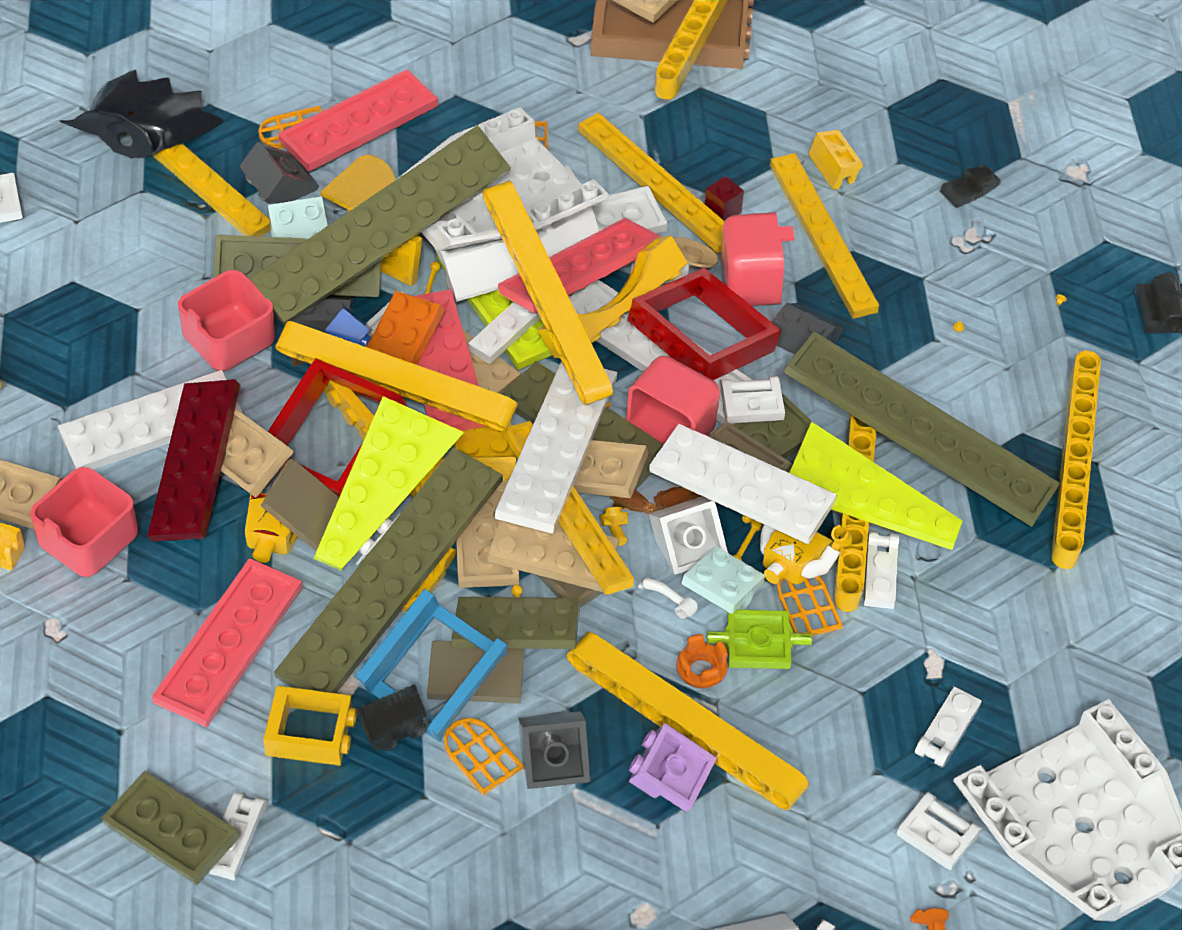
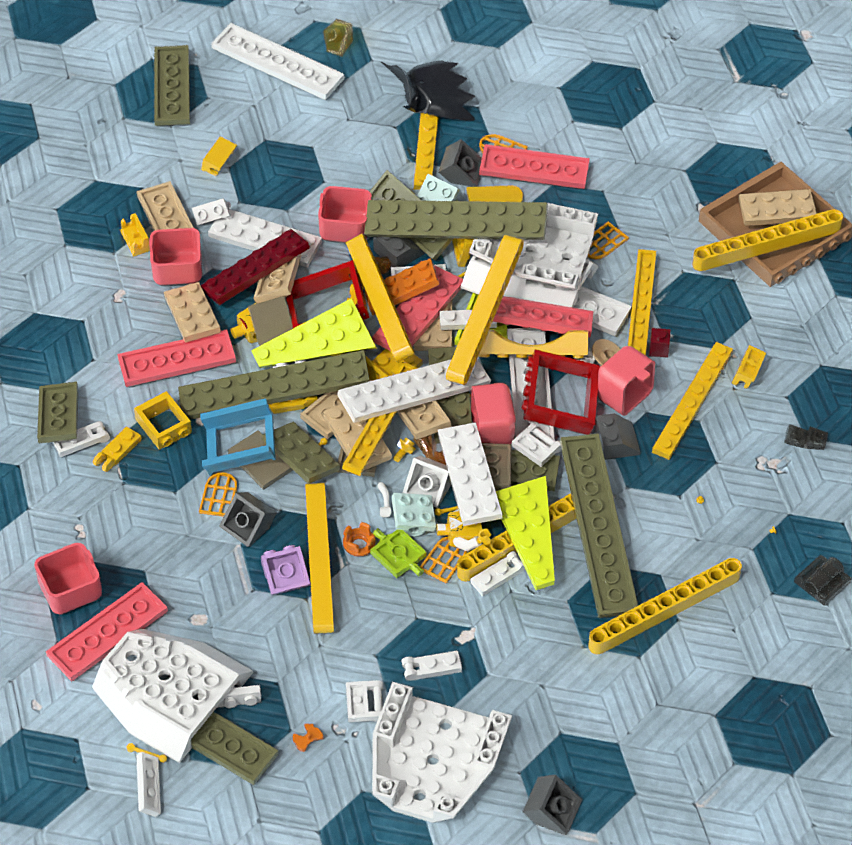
camera: 50 degrees right, 0 degrees up
brick [325,307,372,346] -> none
clear smoke brick [357,684,432,751] -> none
none -> yellow hinge [92,426,142,472]
none -> tan plate [164,282,221,343]
none -> white hinge [192,198,231,225]

